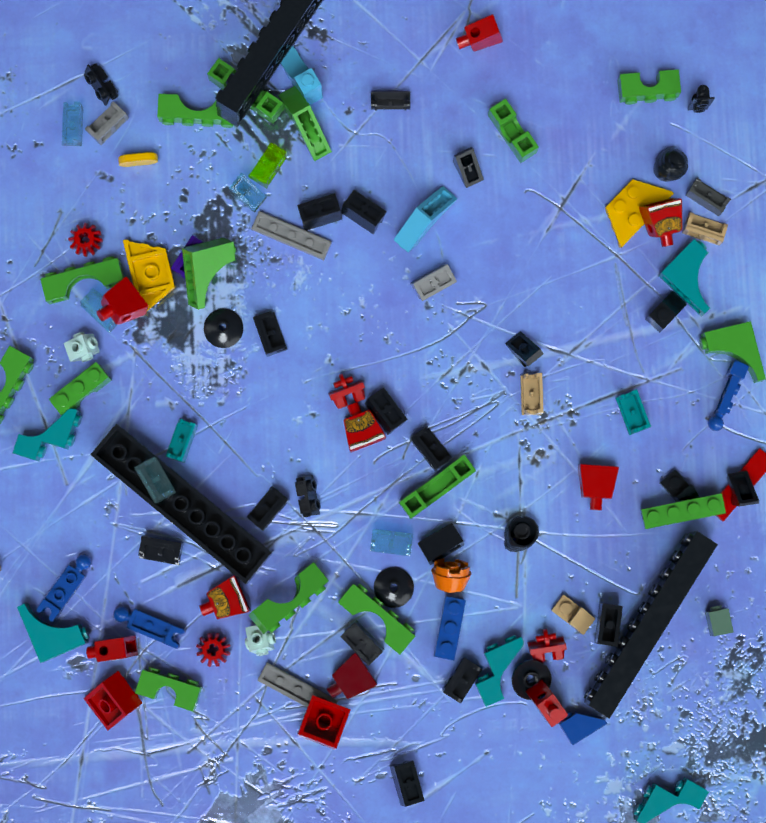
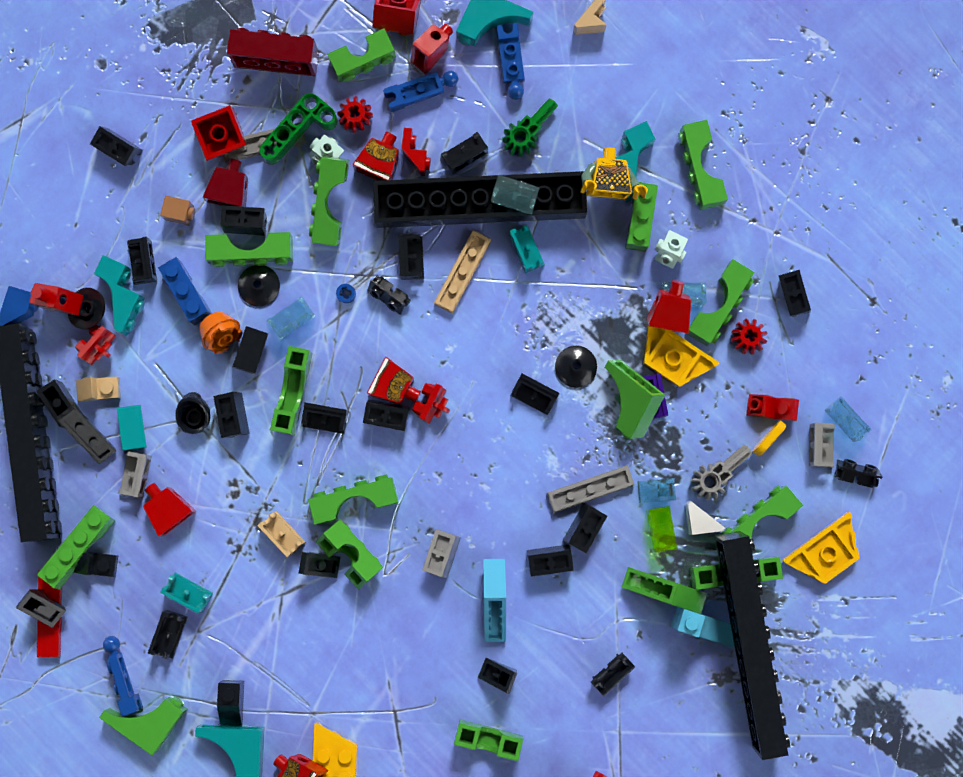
camera: 140 degrees right, 0 degrees up
none -> black tile [56,404,116,464]
none -> teal hinge [117,405,147,452]
none -> light grey hinge [118,451,152,498]
none -> black hinge [148,610,188,659]
none -> medium nougat brick [160,195,195,226]
none -> black hinge [213,392,250,438]
none -> dark red brick [227,28,319,77]
none -> green beam [260,93,338,165]
none -> bright green arch [308,474,399,525]
none -> bright green arch [316,519,383,590]
none -> blue bush [336,284,356,303]
none -> red slope [402,128,431,176]
none -> tan tile [434,230,492,314]
none -> green gear [502,98,558,157]
none -> torso [581,147,648,200]
none -> white slope [685,501,725,535]
none -> light grey gear [690,445,752,500]
none -> red slope [746,394,799,421]
none -> black hinge [778,270,811,317]
none -> yellow wing [782,512,860,584]

